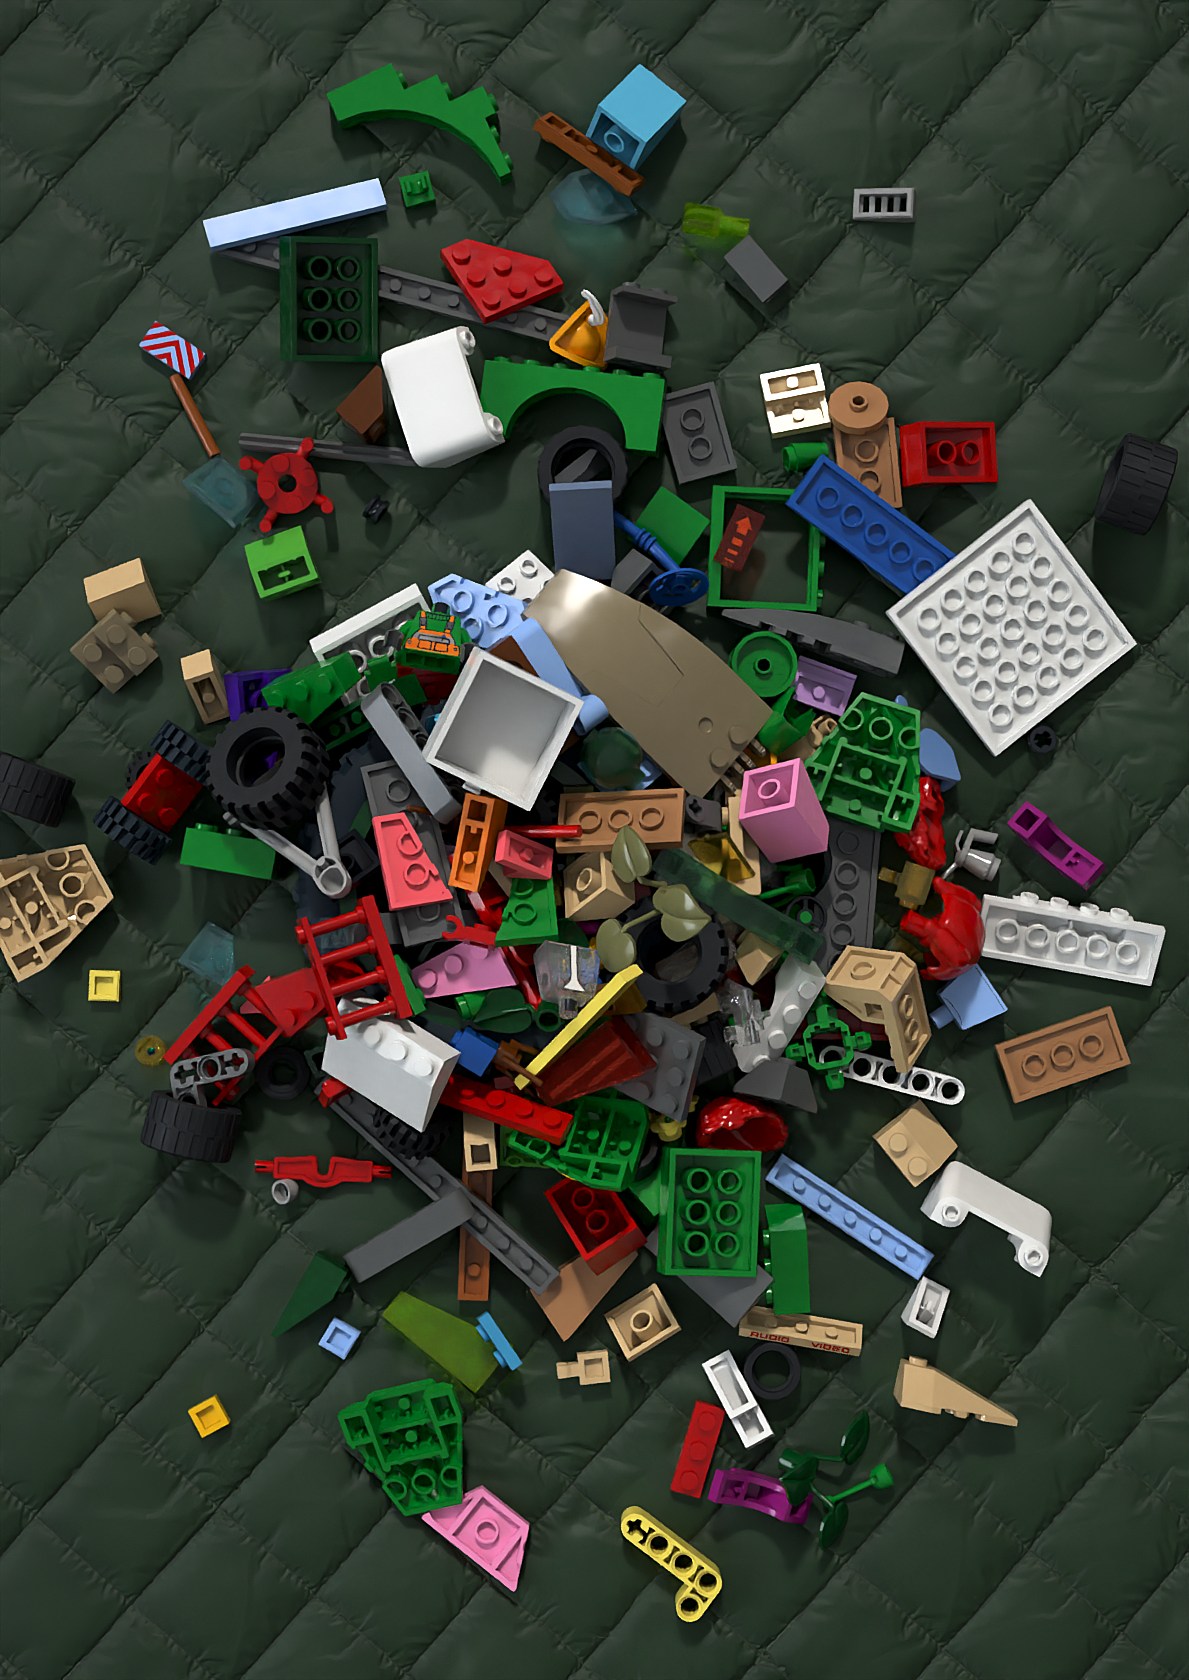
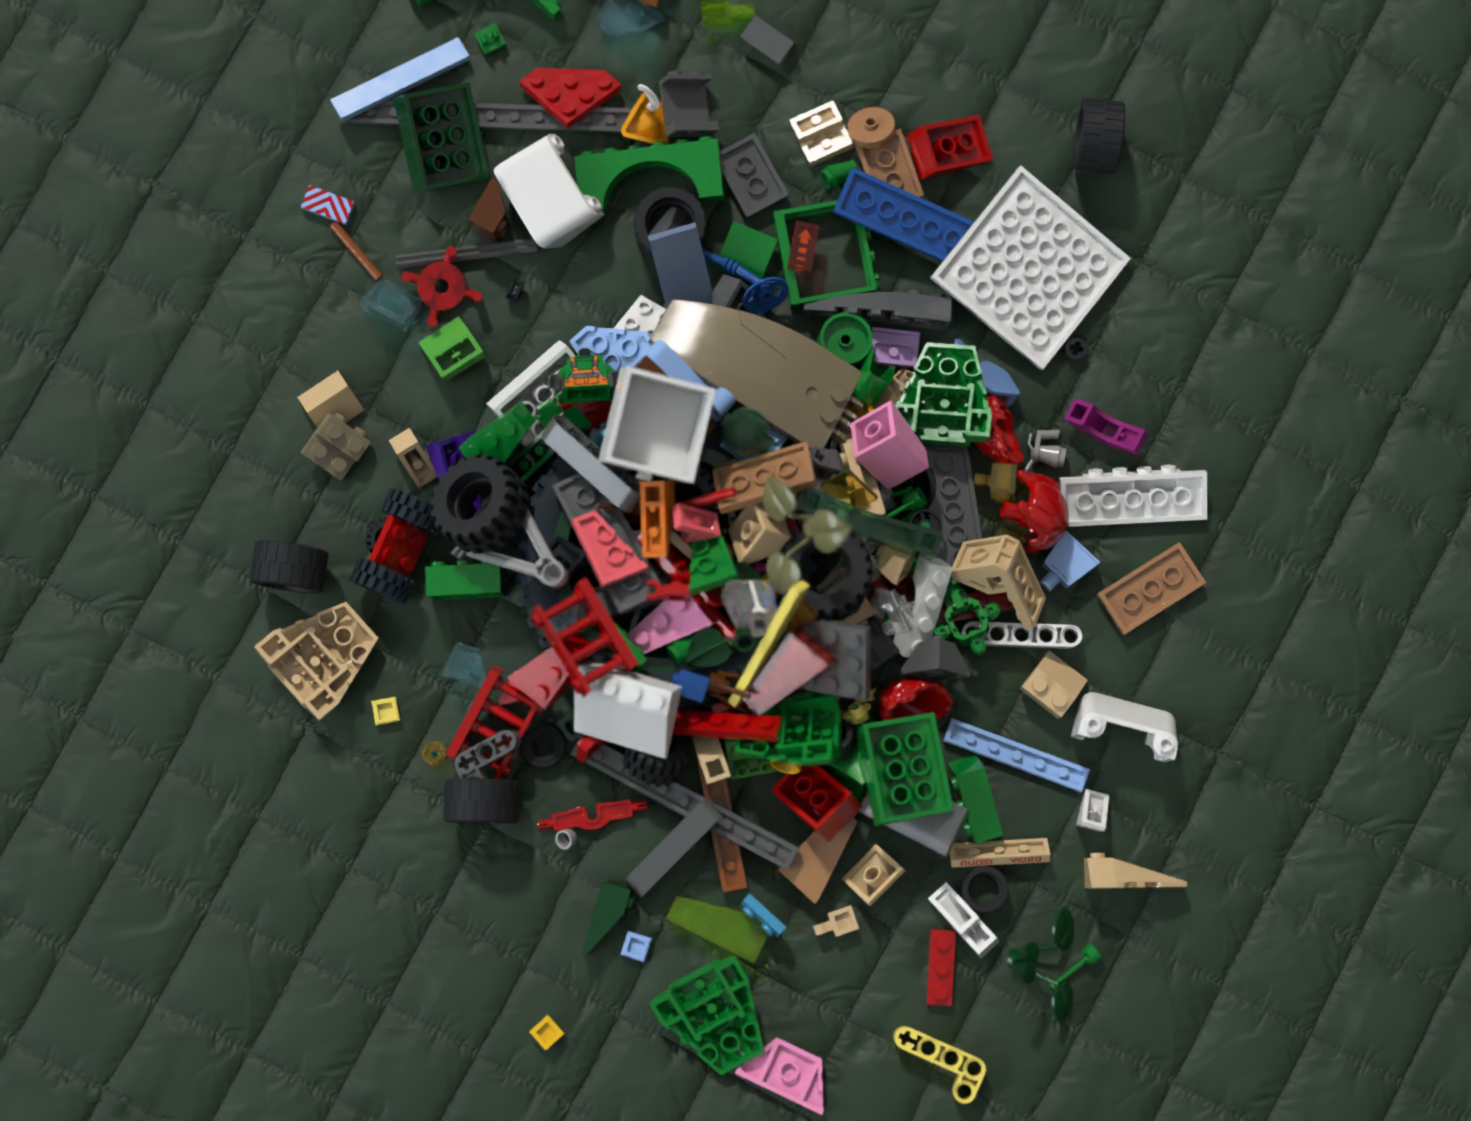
camera: 20 degrees left, 5 degrees down
magenta arch [708,1467,814,1524] -> none

